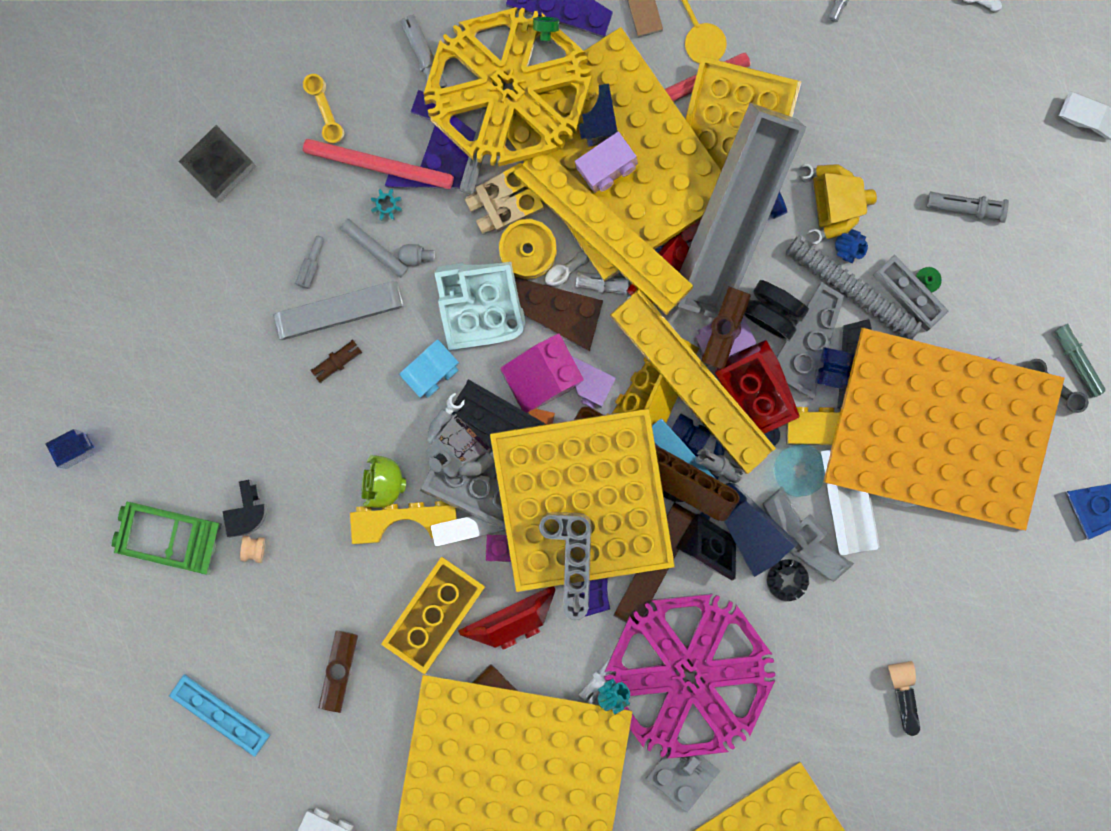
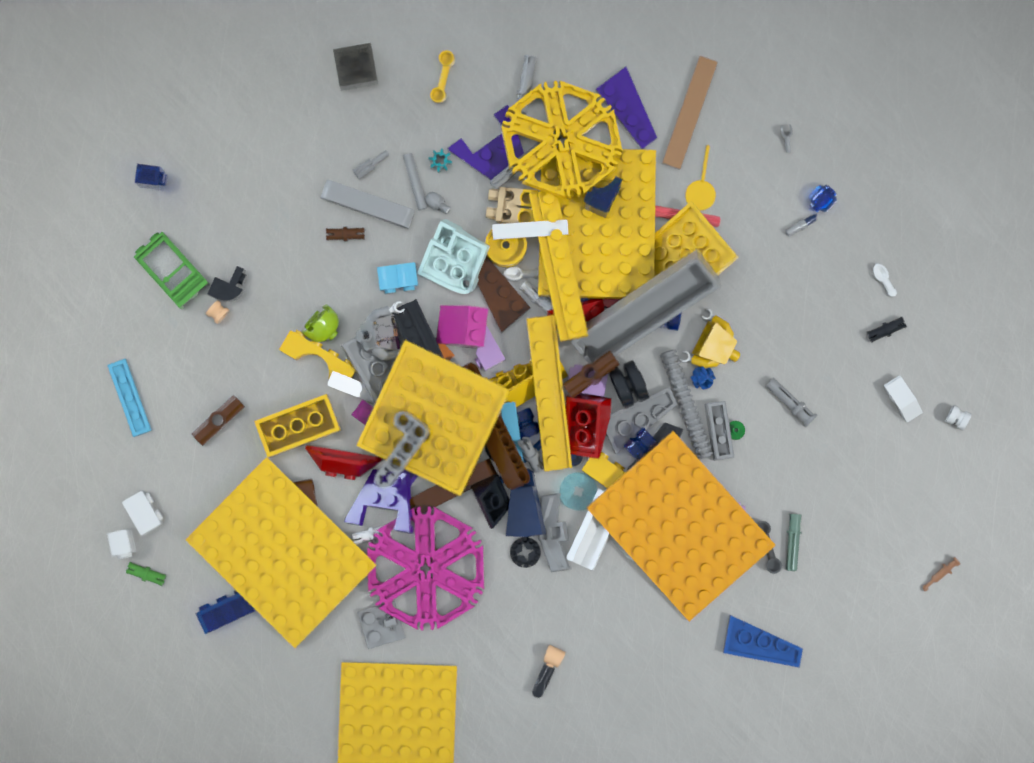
camera: 35 degrees right, 0 degrees up
coral axle [303,139,454,189] -> none
green tile [533,16,559,41] -> none
lavender brick [575,131,638,193] -> none
teal gear [598,679,630,714] -> none
none -> wing [344,469,413,534]
none -> white sticker [492,220,568,239]
none -> black pin [867,316,907,343]

